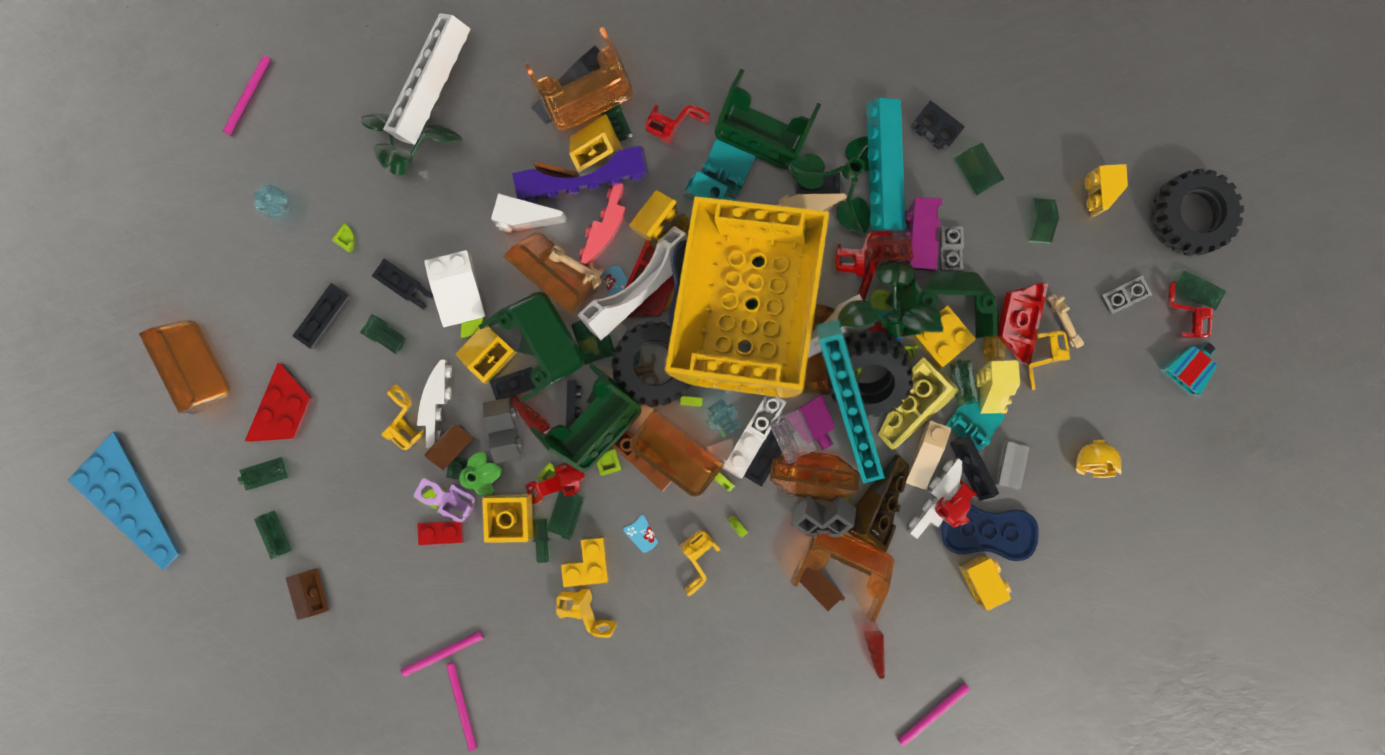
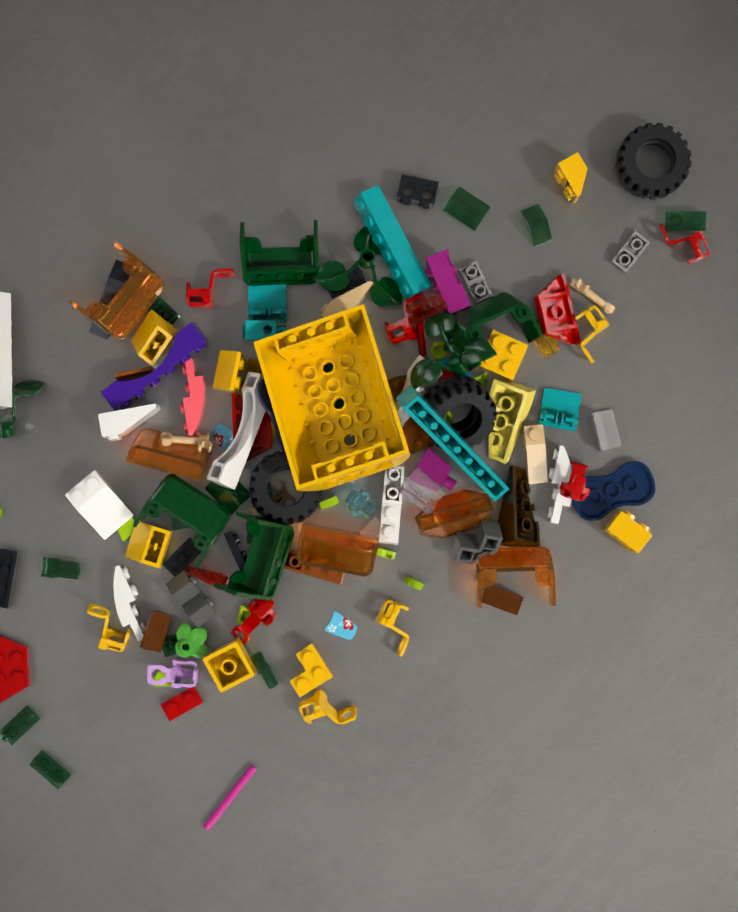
camera: 25 degrees left, 0 degrees up
reddish brown panel [286,568,329,620] -> none
black hinge [372,258,433,310] -> none
dark pink piece [446,662,477,751] -> none
clear green panel [547,490,585,540] -> none
lime tile [597,449,622,476] -> none
black plate [744,420,796,487] -> none
clear red slope [864,631,885,679] -> none
dark pink piece [898,683,970,747] -> none
clear green hinge [950,359,979,407] -> none
black plate [950,434,1000,501] -> none
light yellow wedge [975,360,1020,414] -> none
yellow cylinder [1076,440,1122,478] -> none
torso [1160,342,1217,396] -> none

